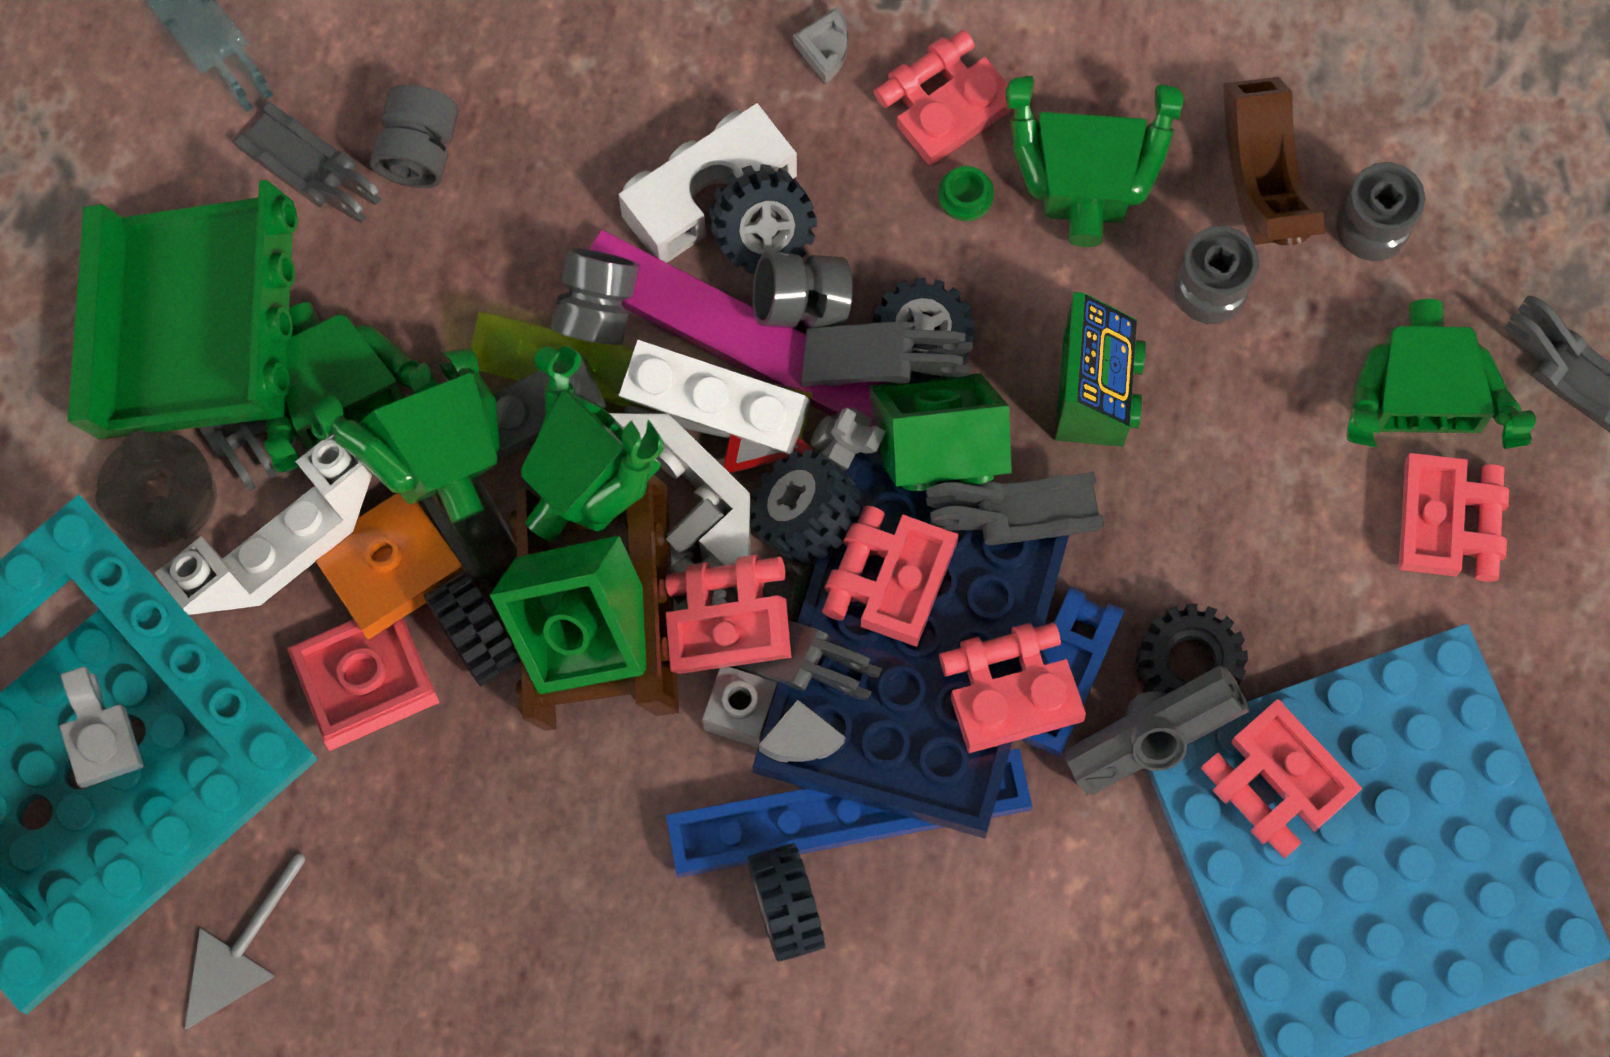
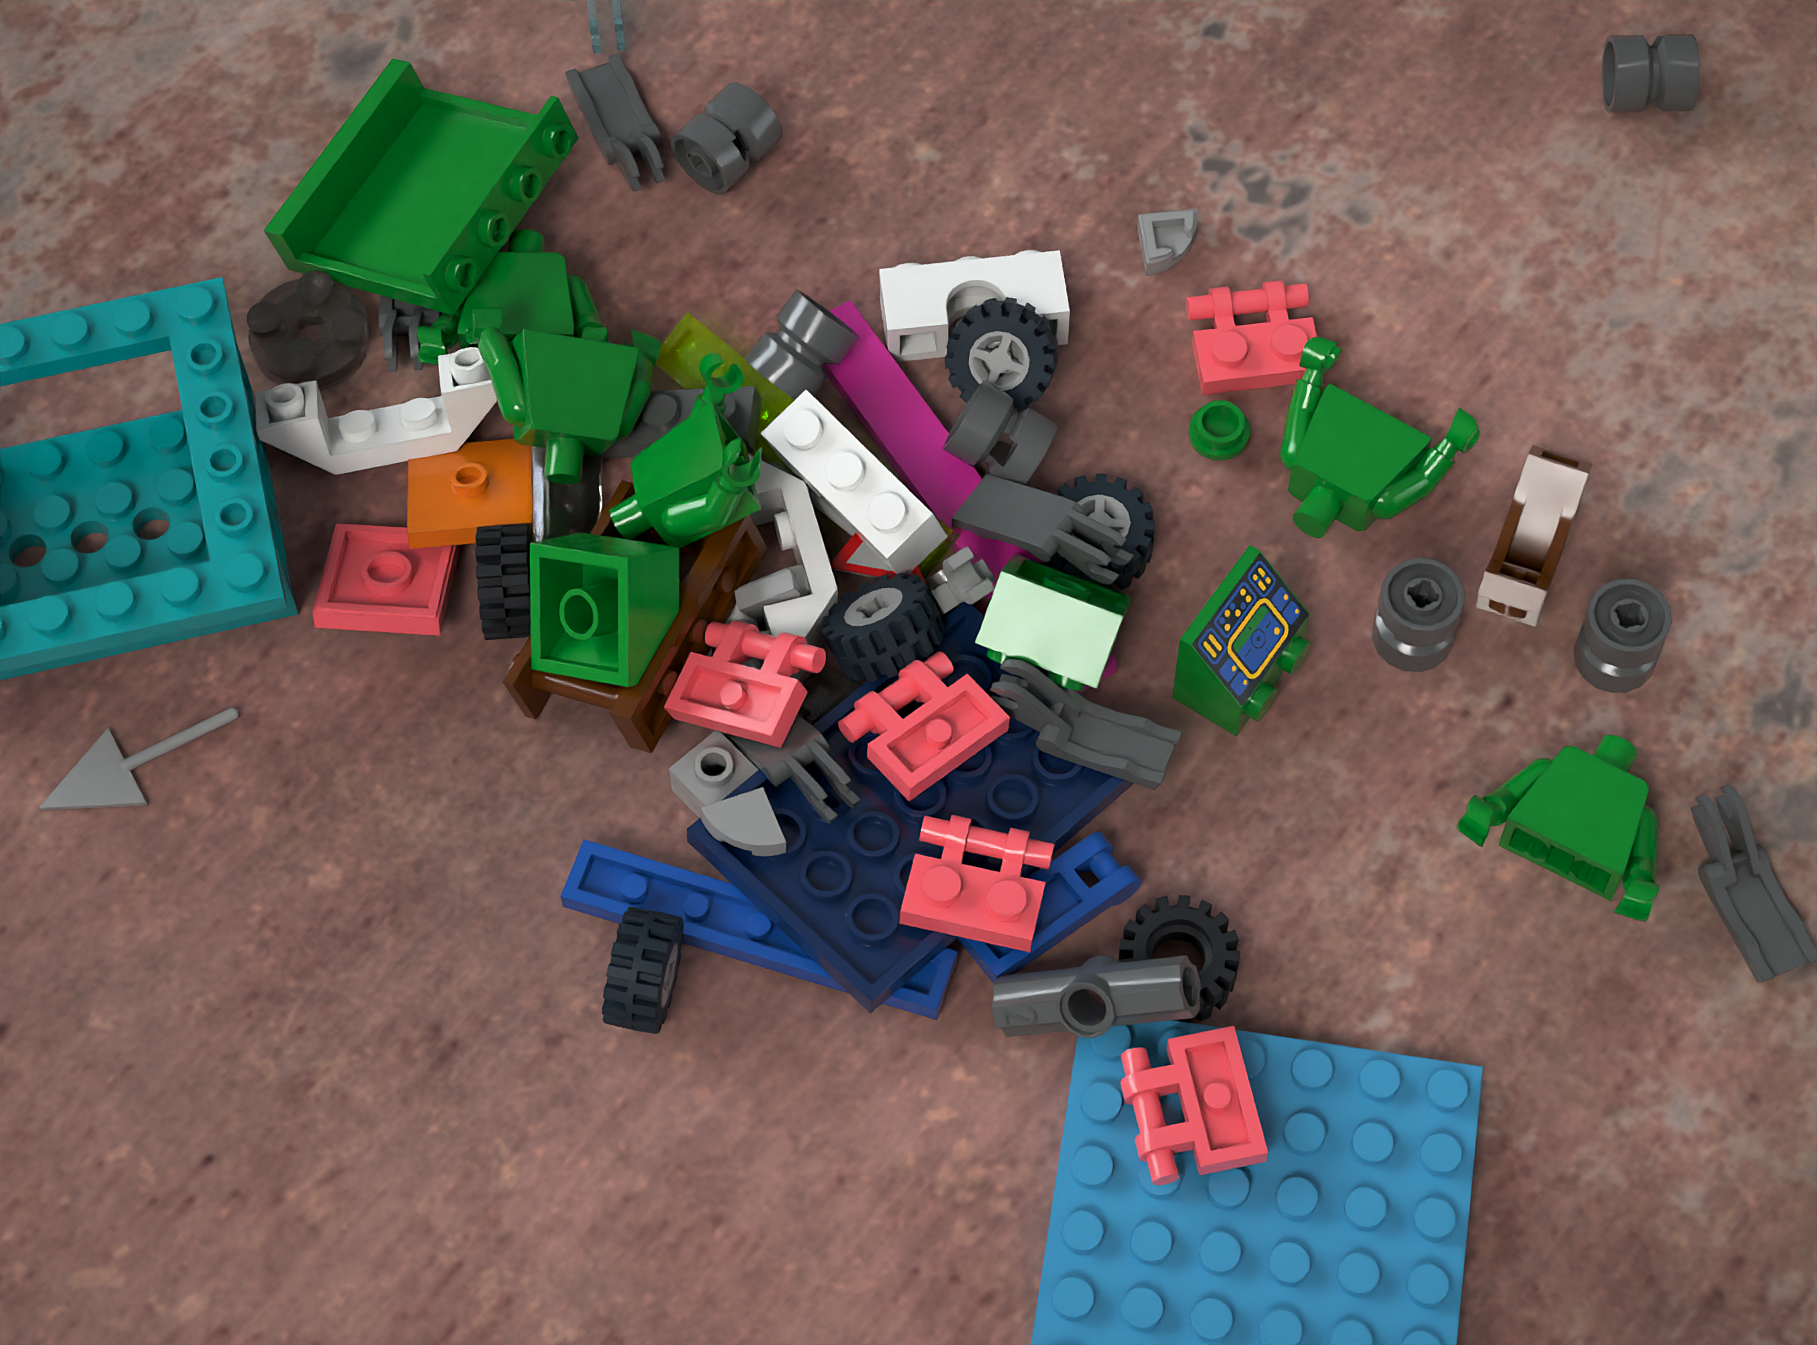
camera: 30 degrees right, 10 degrees down
light grey plate [59,666,144,788] -> none
coral plate [1398,453,1509,582] -> none

